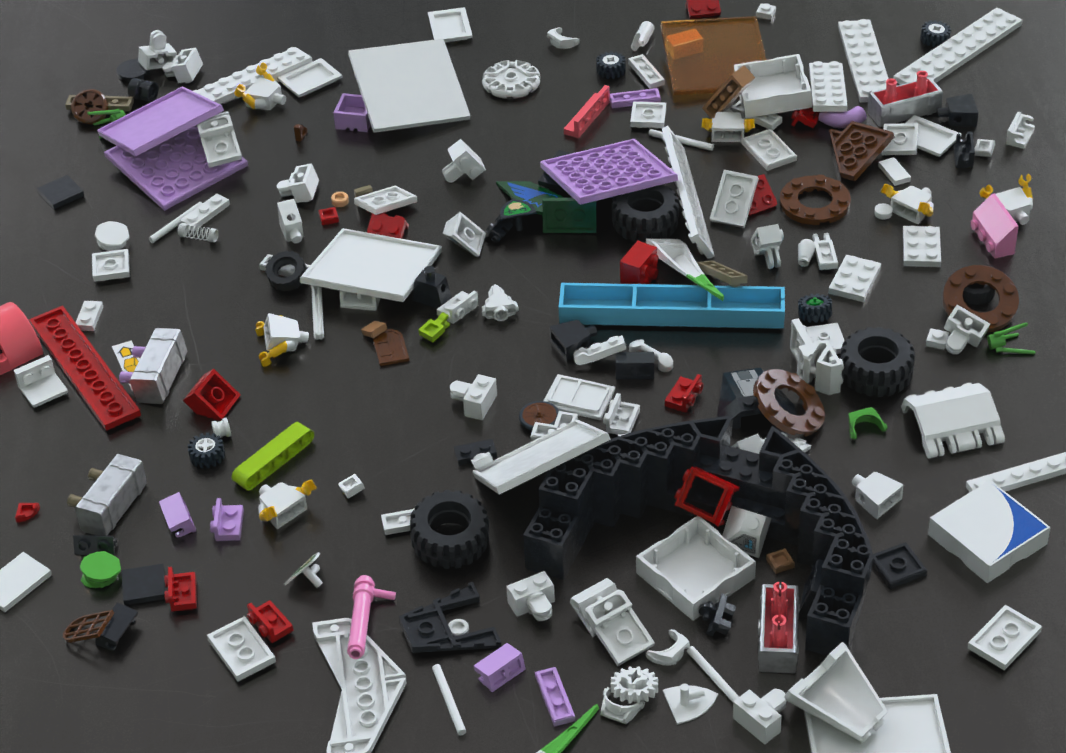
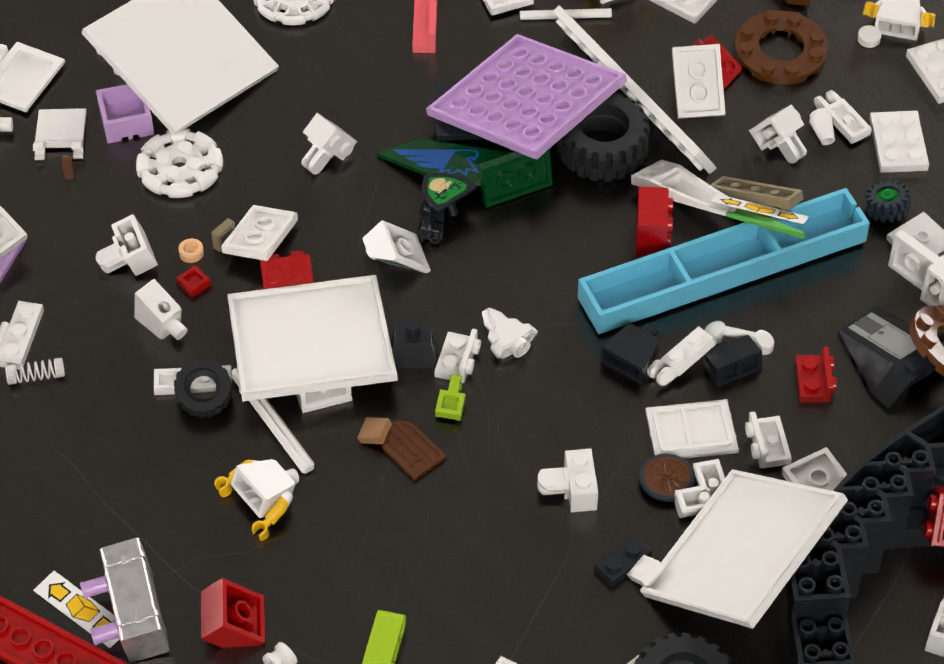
camera: 30 degrees left, 10 degrees up
none -> white flag [33,108,87,160]
none -> white plate [136,129,223,198]
none -> sticker [710,194,809,224]

